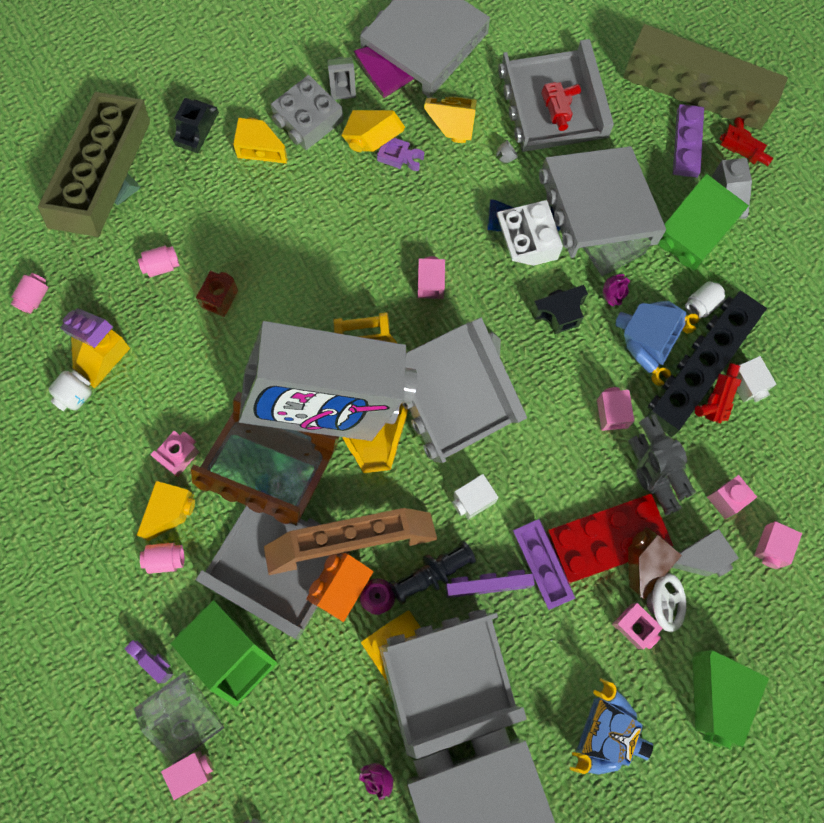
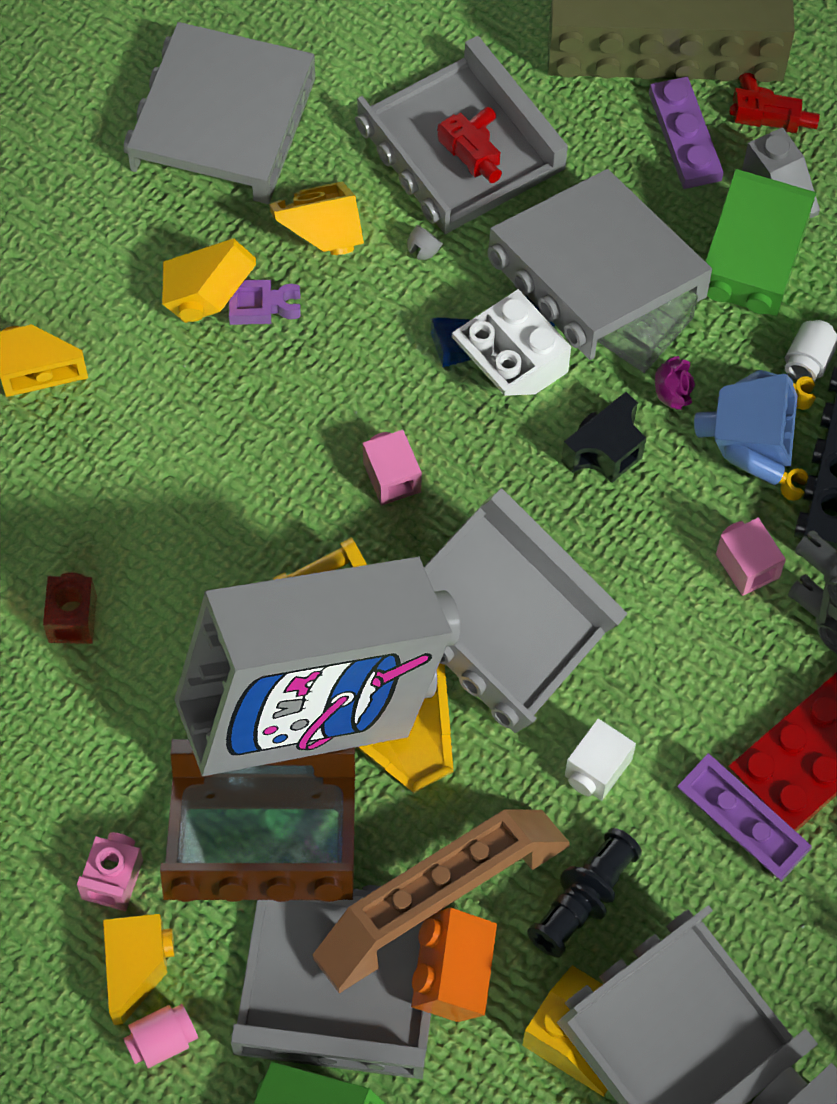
camera: 20 degrees left, 10 degrees down
light grey brick [271,75,343,150] -> none
light grey slope [327,57,356,100] -> none
magenta plate [354,47,415,98] -> none
magenta plate [360,578,395,615] -> none
medium lavender plate [445,570,535,598] -> none

